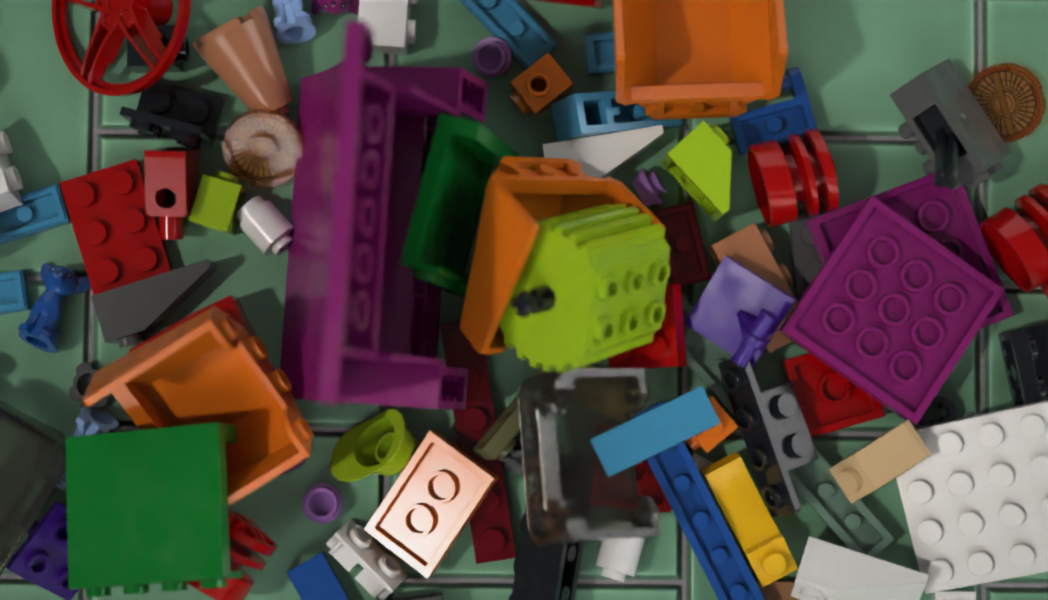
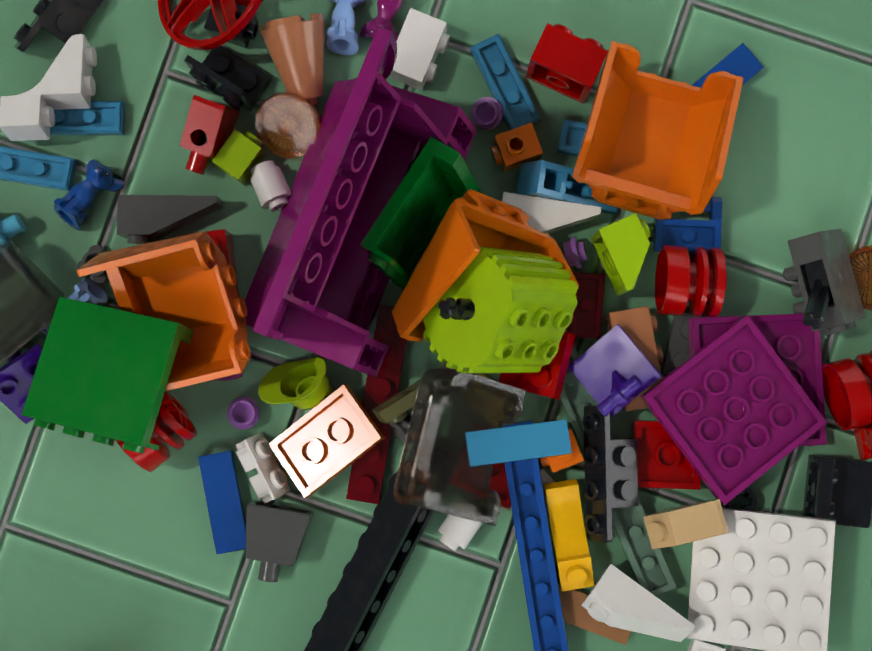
camera: 20 degrees right, 0 degrees up
red plate [59,159,173,295] -> none

